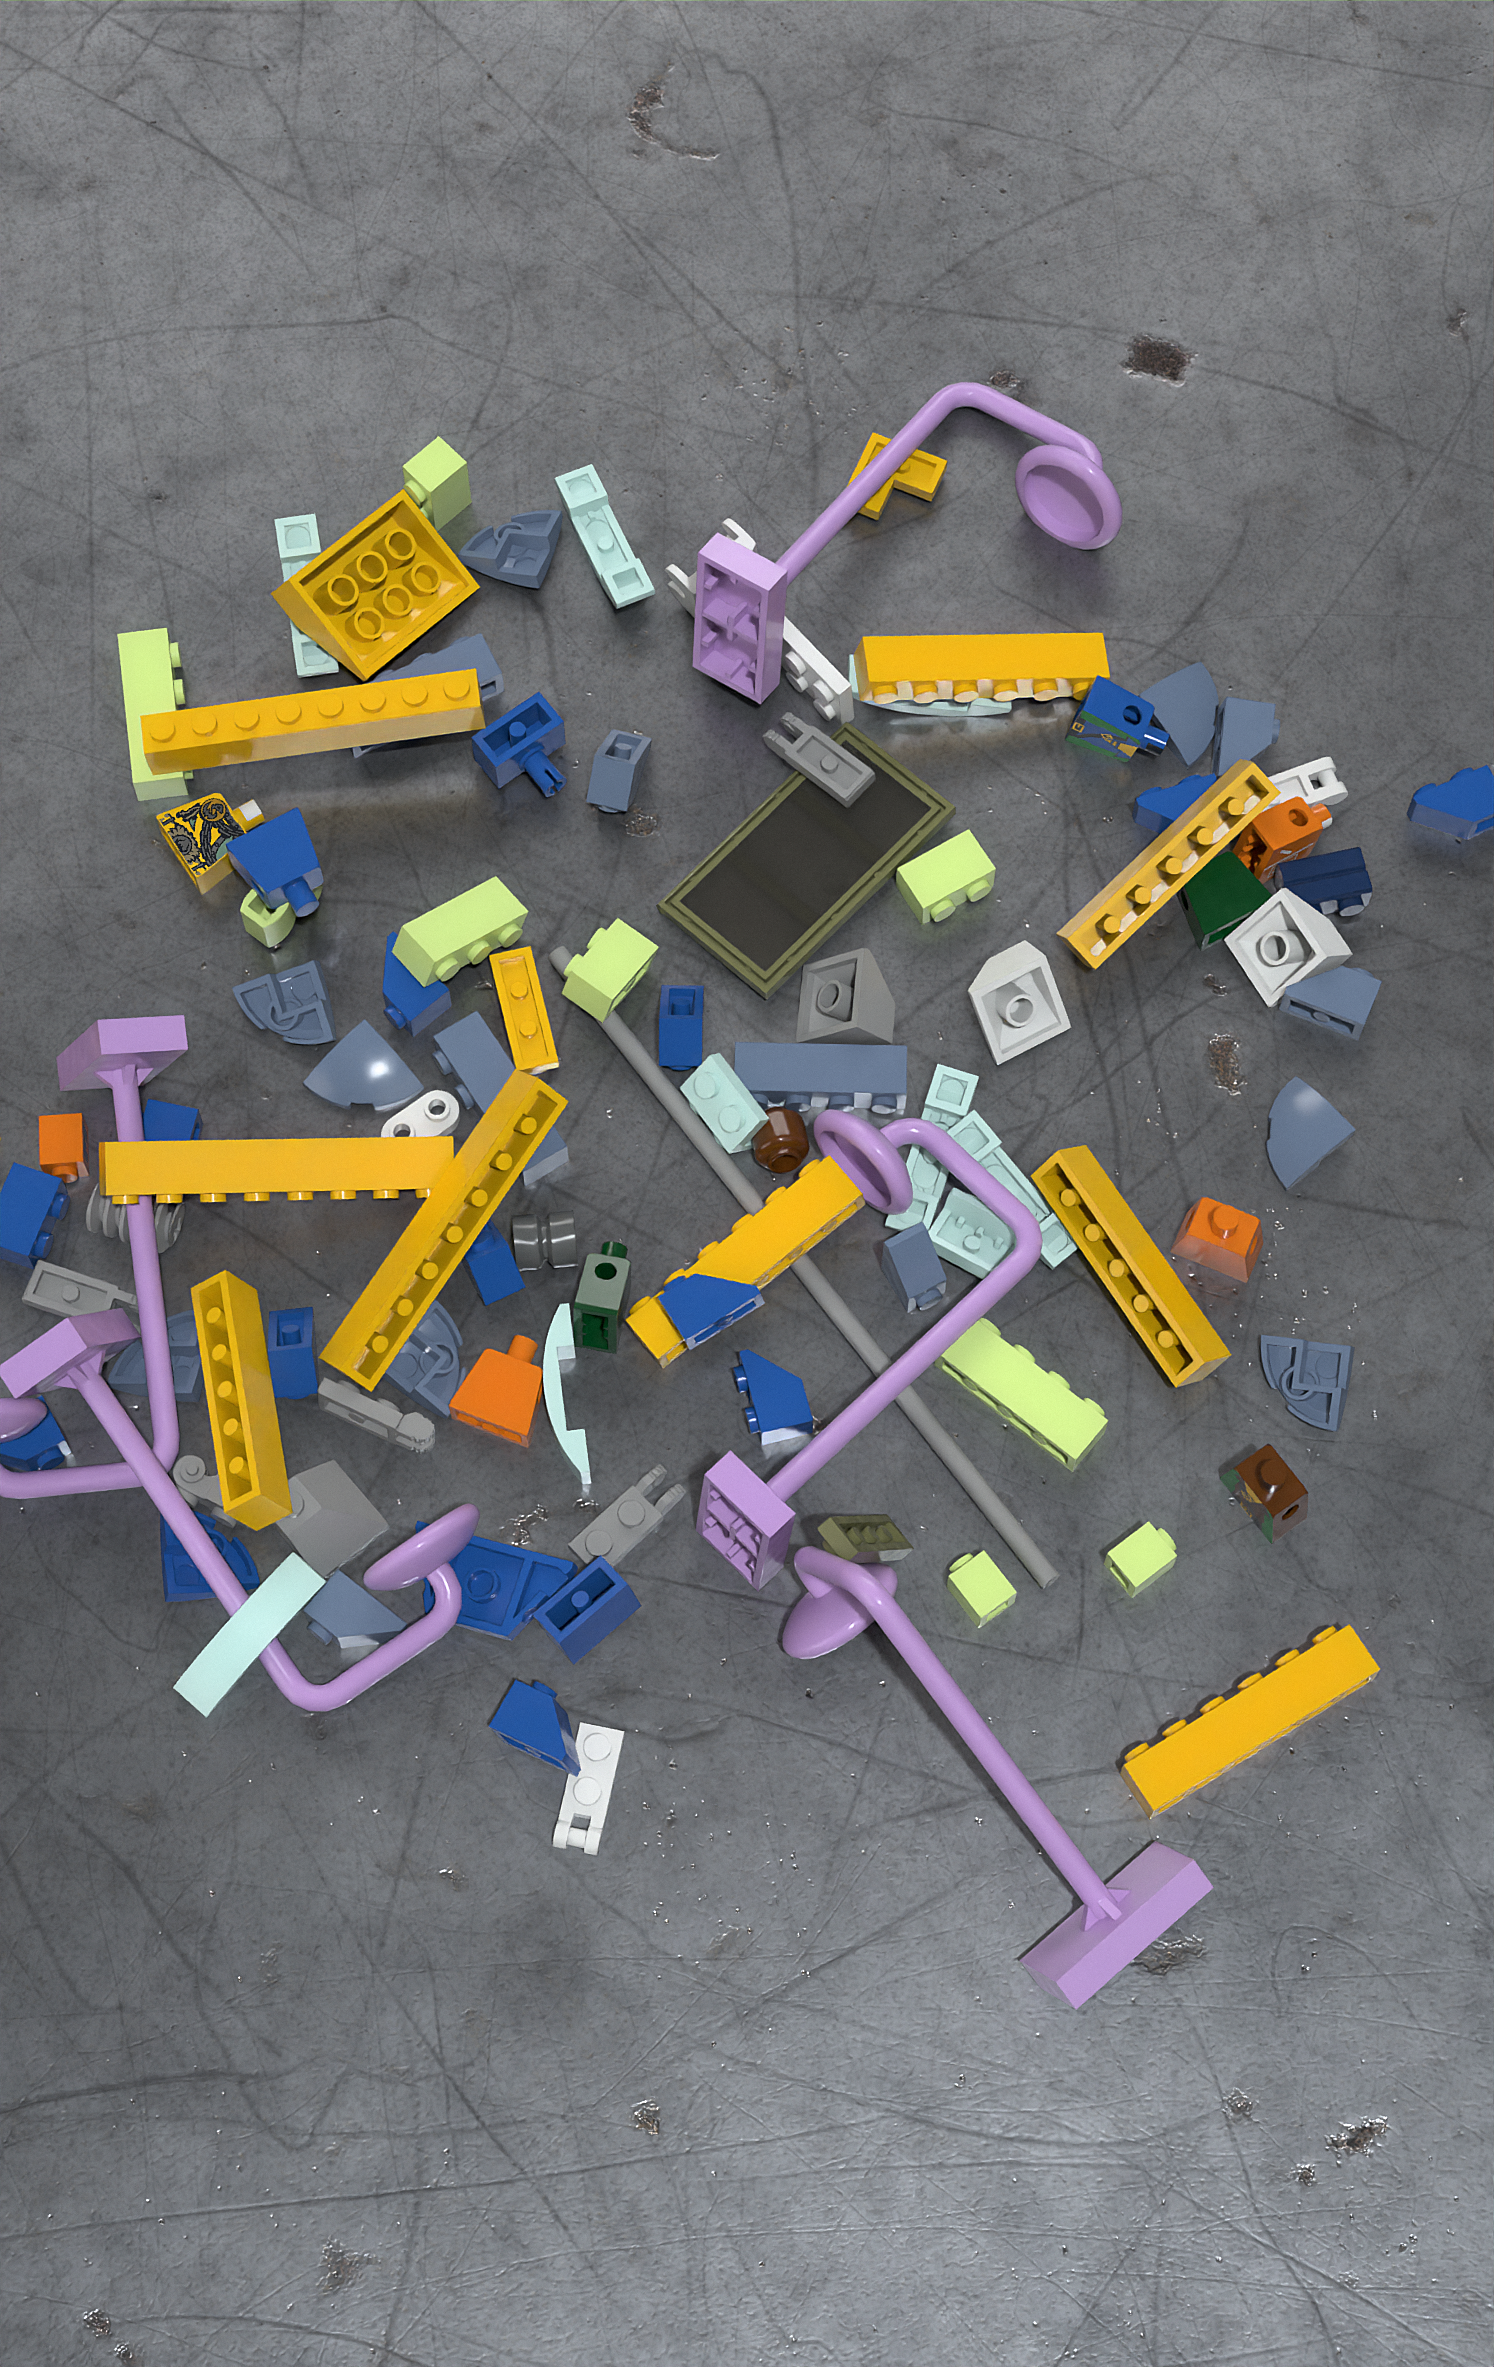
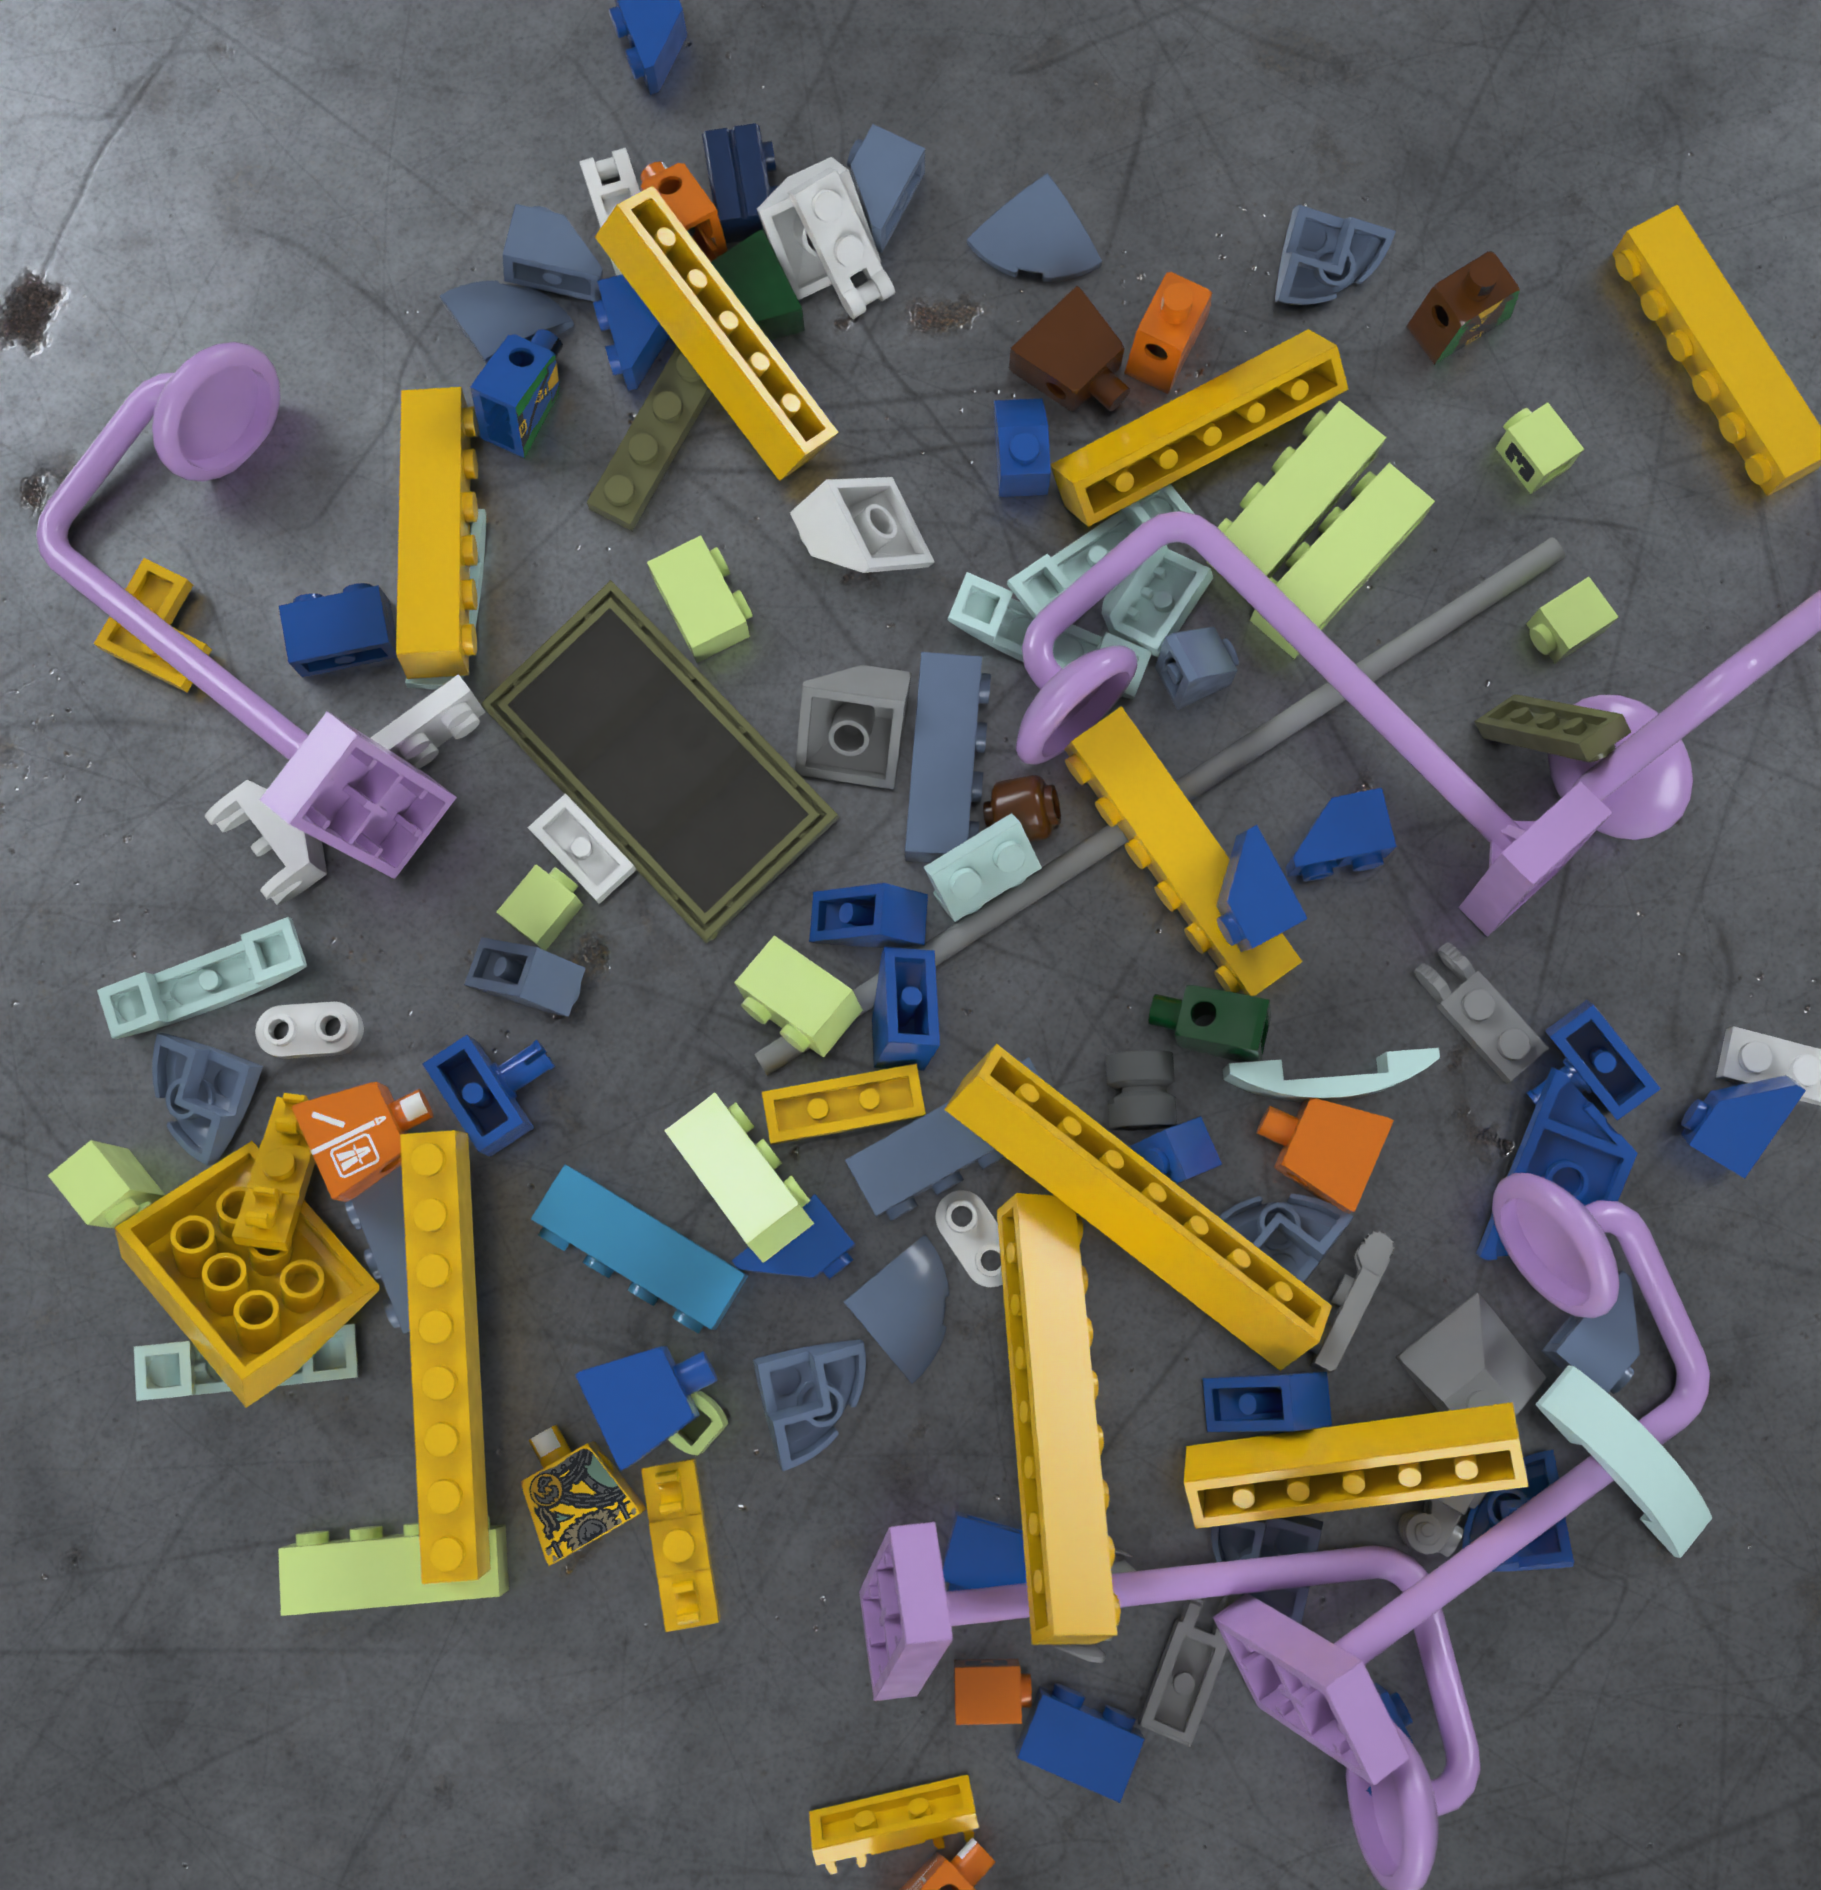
camera: 85 degrees left, 10 degrees up
light grey hinge [763,712,875,808] -> none
none -> yellow plate [232,1093,315,1251]
none -> white plate [255,1002,364,1059]
none -> blue brick [279,583,397,677]
none -> orange torso [291,1082,434,1202]
none -> yellowish green brick [497,864,583,951]
none -> white plate [528,793,637,904]
none -> dark azure brick [531,1164,749,1333]
none -> olive plate [587,346,712,531]
none -> yellow plate [641,1458,720,1632]
none -> white plate [788,167,895,319]
none -> blue slope [872,947,940,1071]
none -> blue slope [994,398,1051,497]
none -> reddish brown torso [1009,286,1130,411]
none -> yellowish green brick [1206,400,1386,578]

